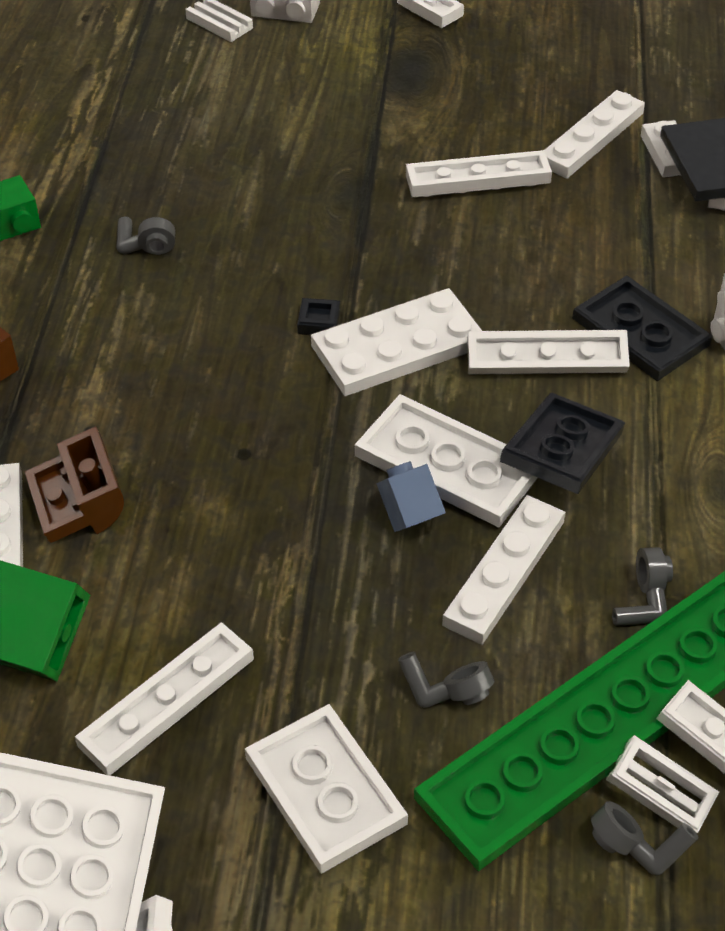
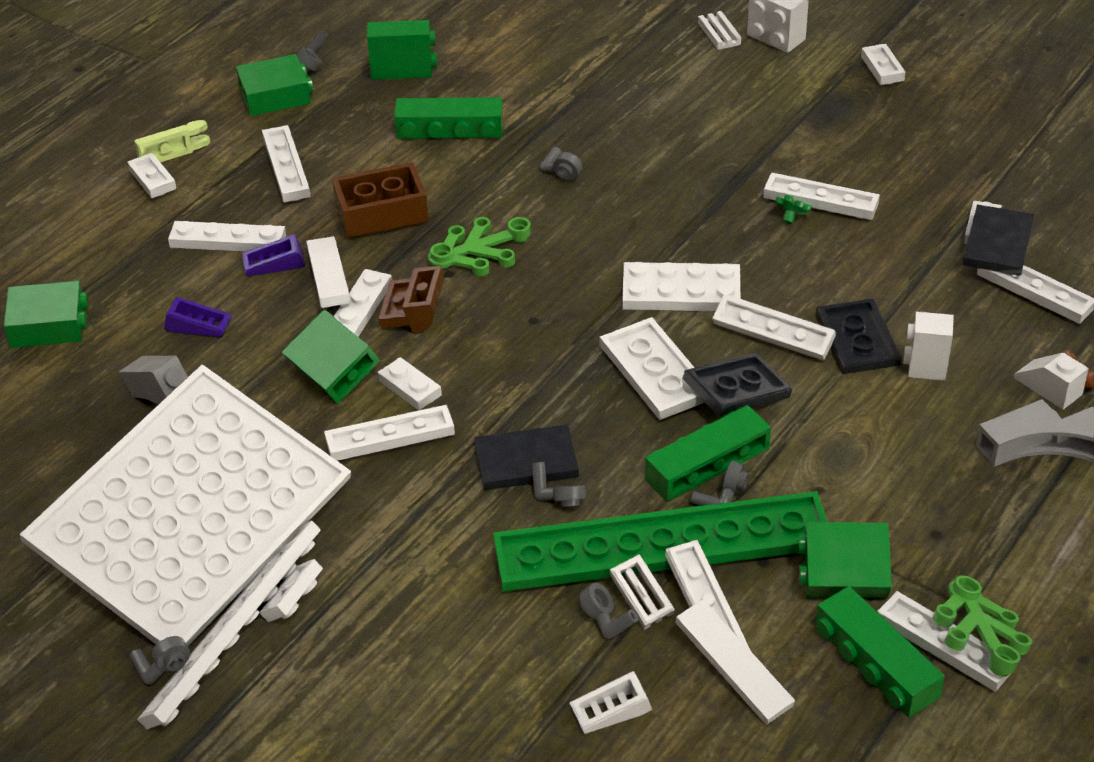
camera: 30 degrees right, 5 degrees down
white plate [245,704,408,874] -> none
black tile [297,298,340,335] -> none
sand blue brick [377,461,446,532] -> none
white plate [442,495,566,645] -> none
white plate [544,90,645,179] -> none
none -> white plate [378,357,442,410]
none -> bright green plant [428,217,531,276]
none -> black tile [474,424,579,490]
none -> green brick [645,405,771,503]
none -> green plant [775,195,812,224]

